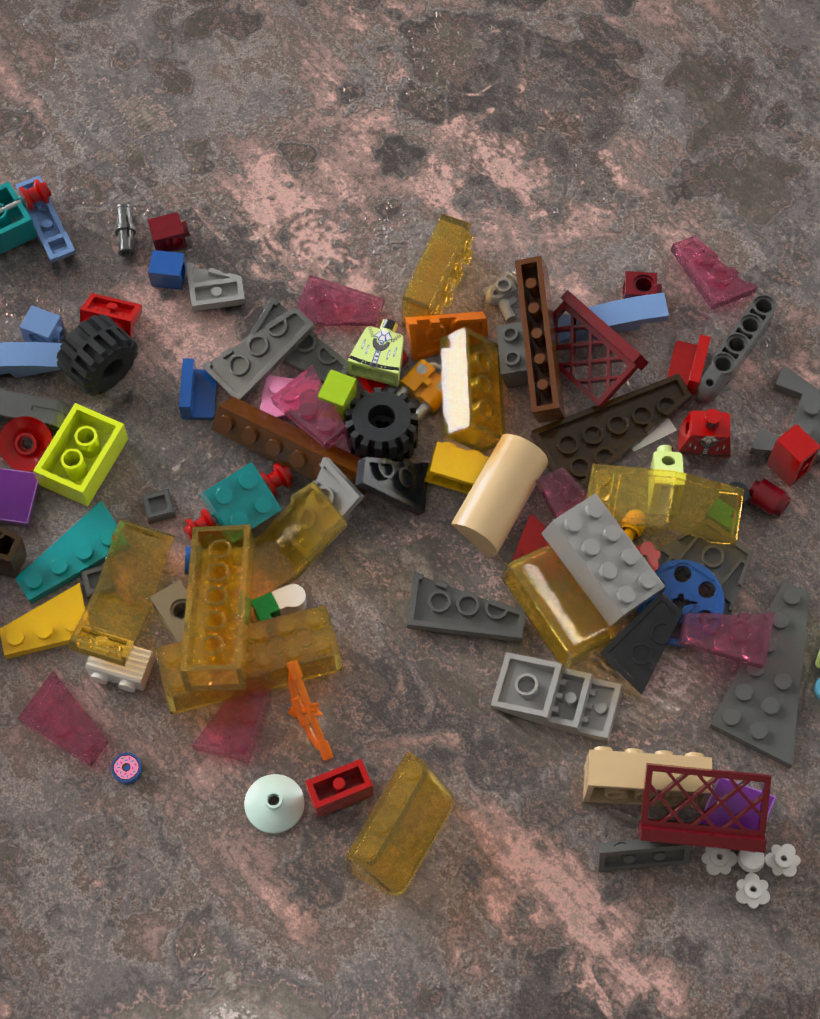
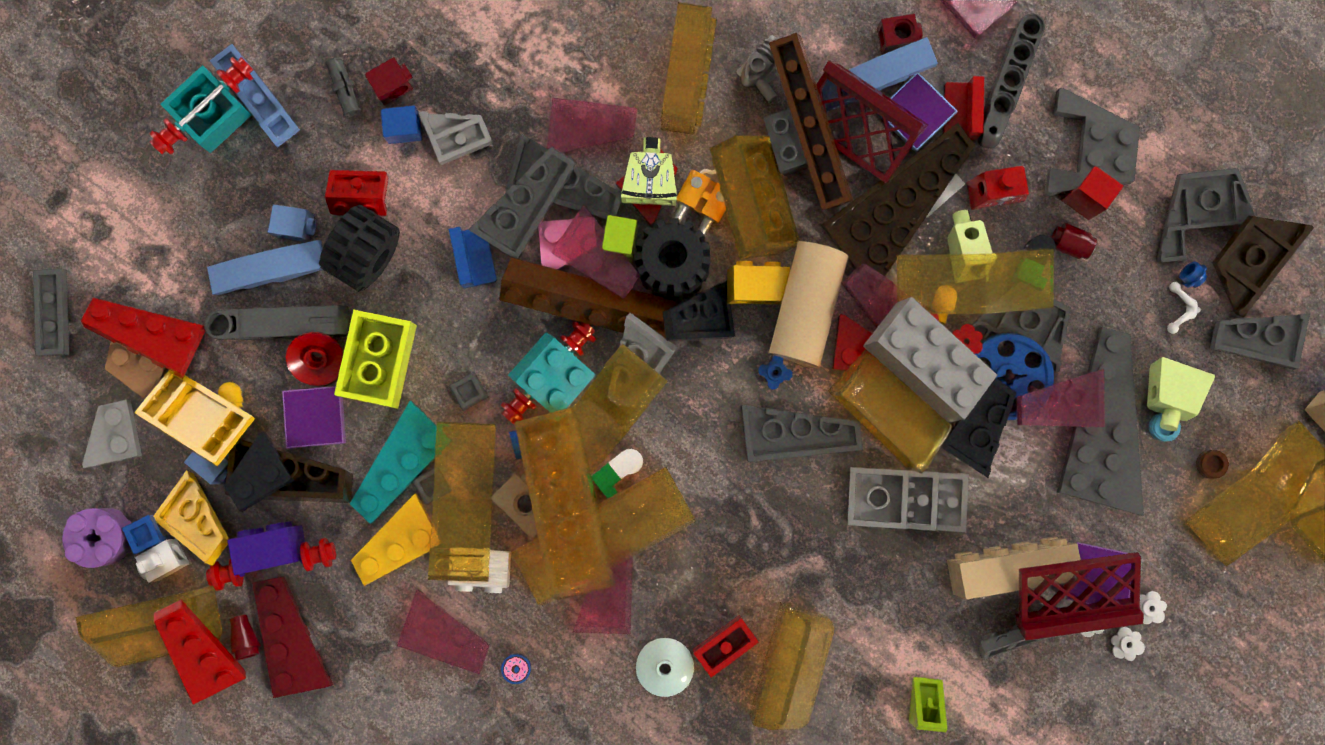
camera: 15 degrees left, 20 degrees up
orange piece [286,660,334,761] -> none
orange wing [405,311,488,362] -> none
none -> blue plate [758,356,793,390]
none -> dark purple tile [877,73,958,153]
none -> lime slope [909,677,947,733]

